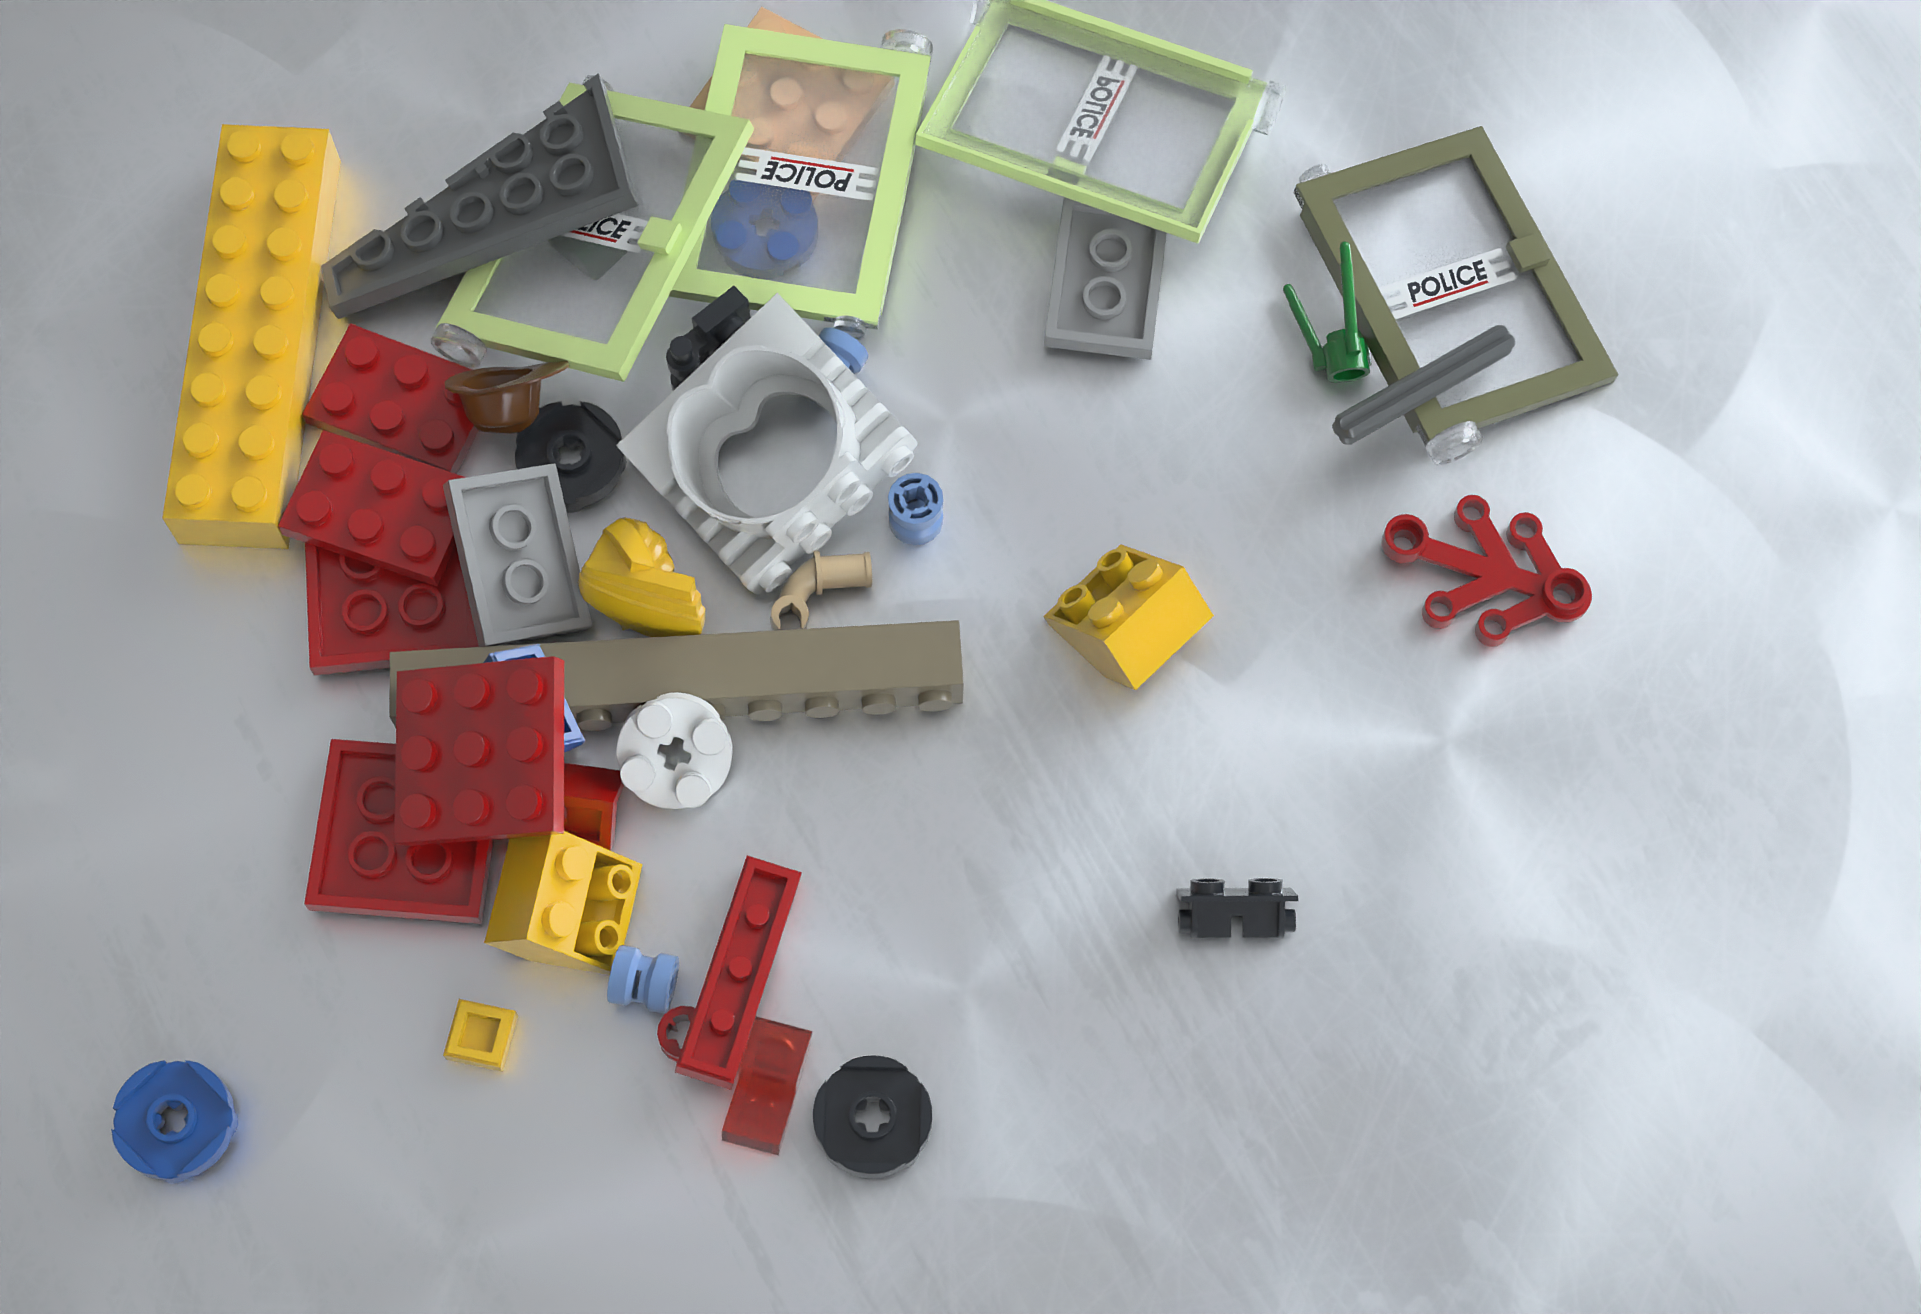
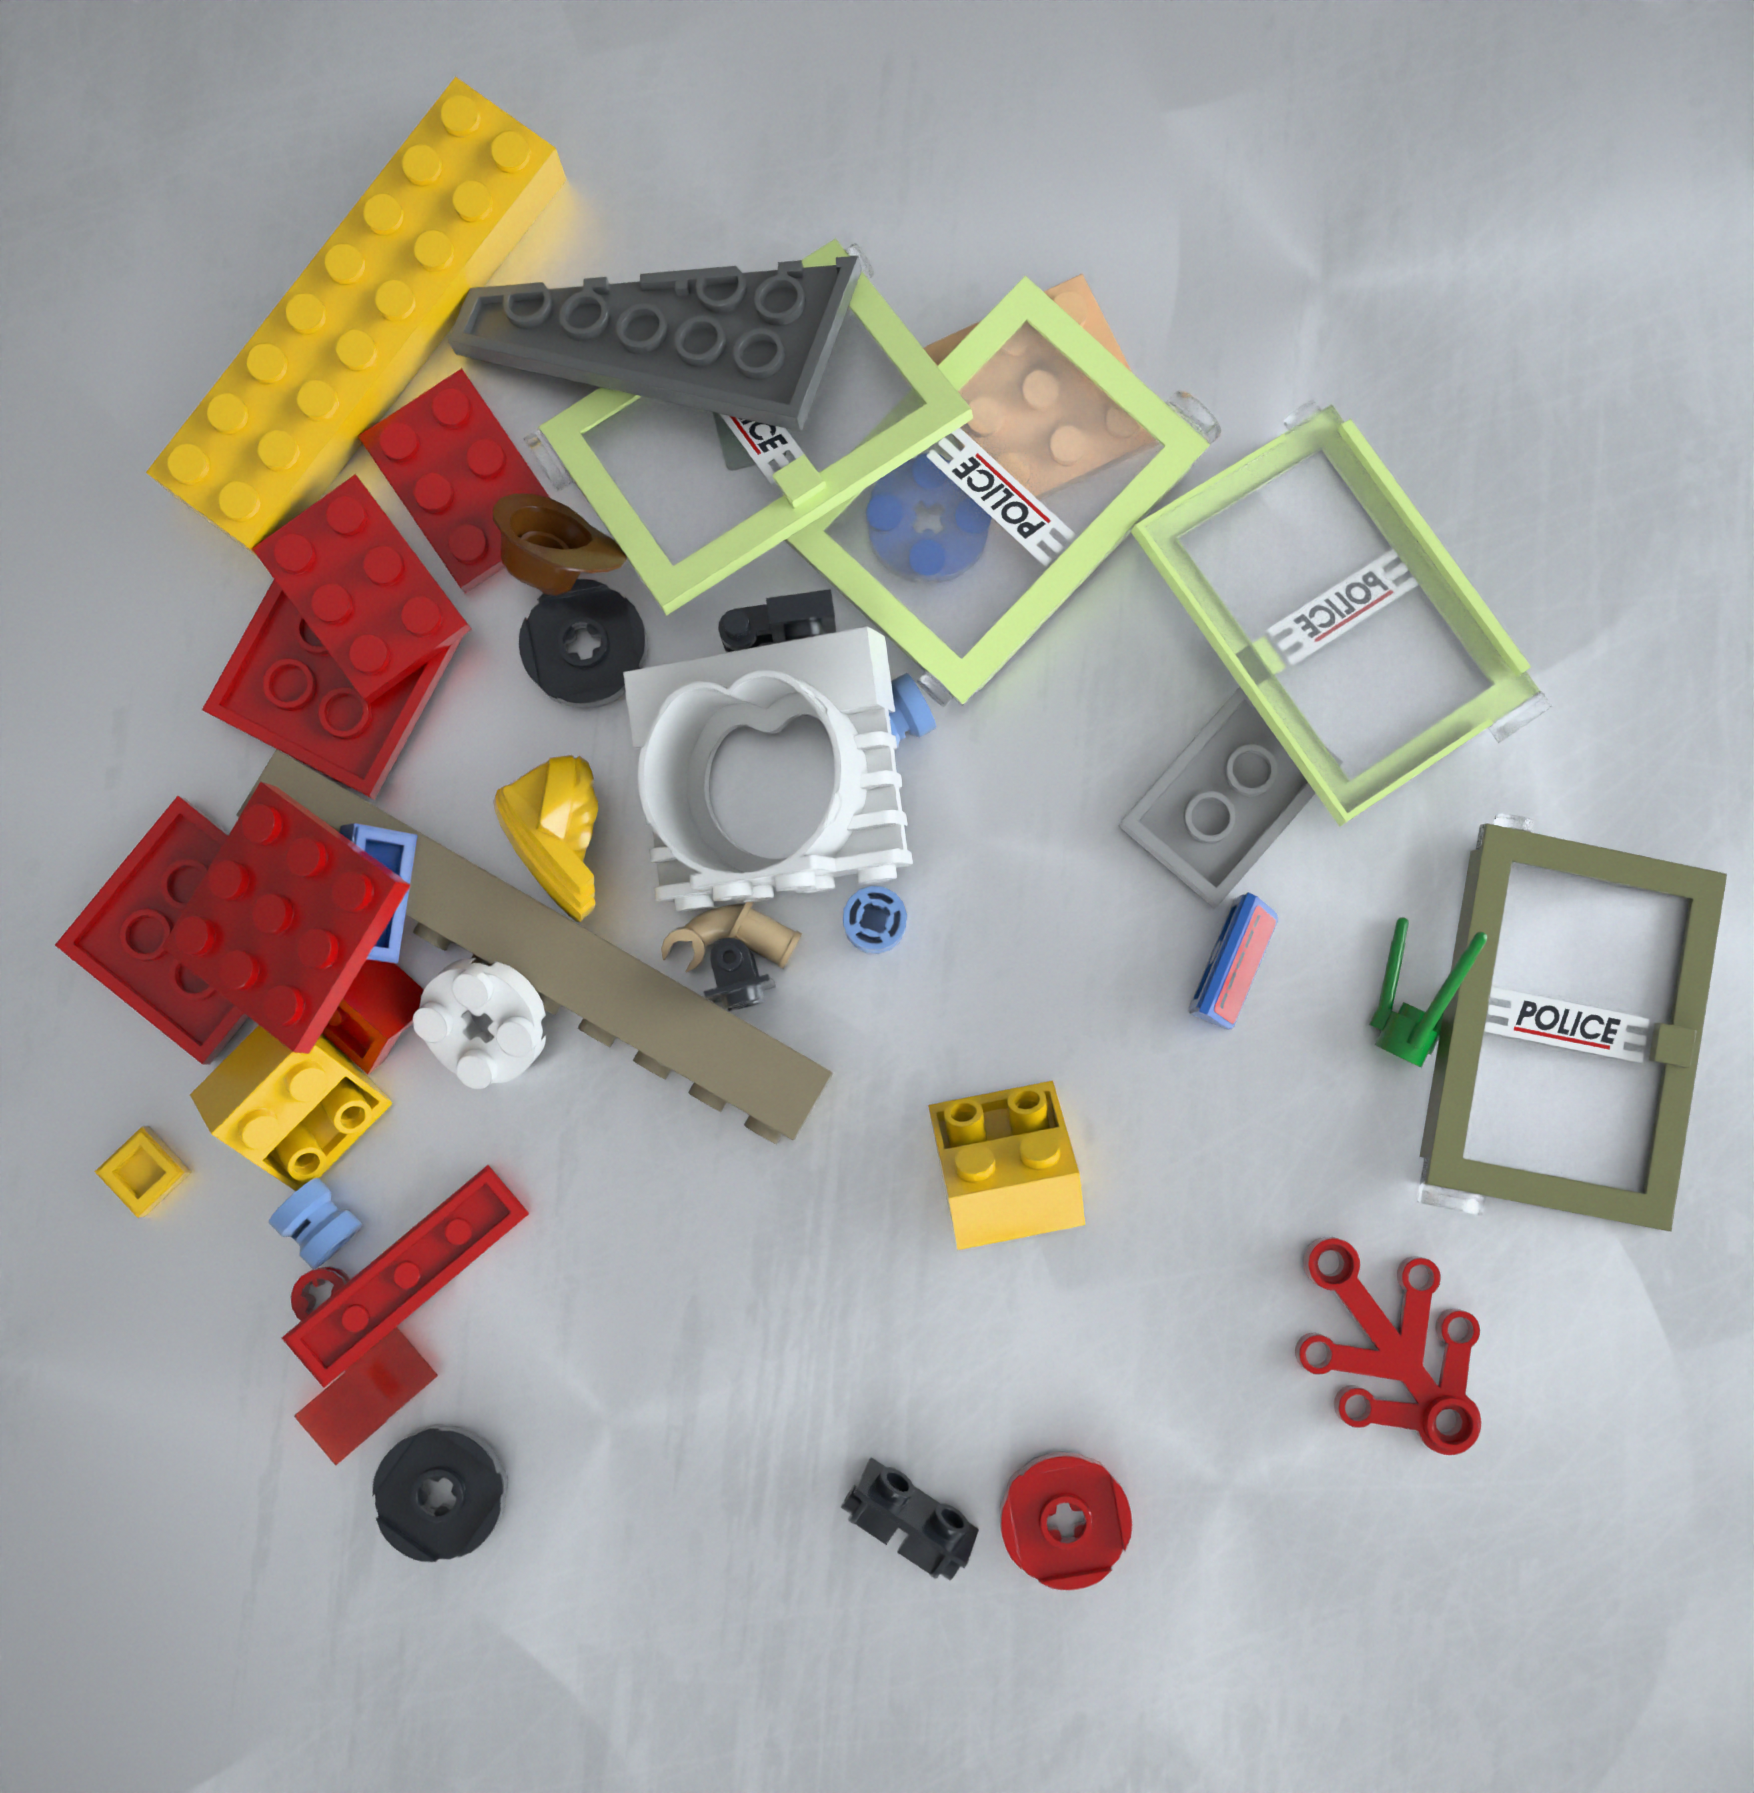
camera: 35 degrees right, 15 degrees up
light grey plate [443,463,592,647] -> none
dark grey axle [1332,325,1516,445] -> none
none -> black hinge [703,938,776,1011]
none -> red plate [1000,1452,1132,1590]
none -> slope [1188,892,1278,1029]

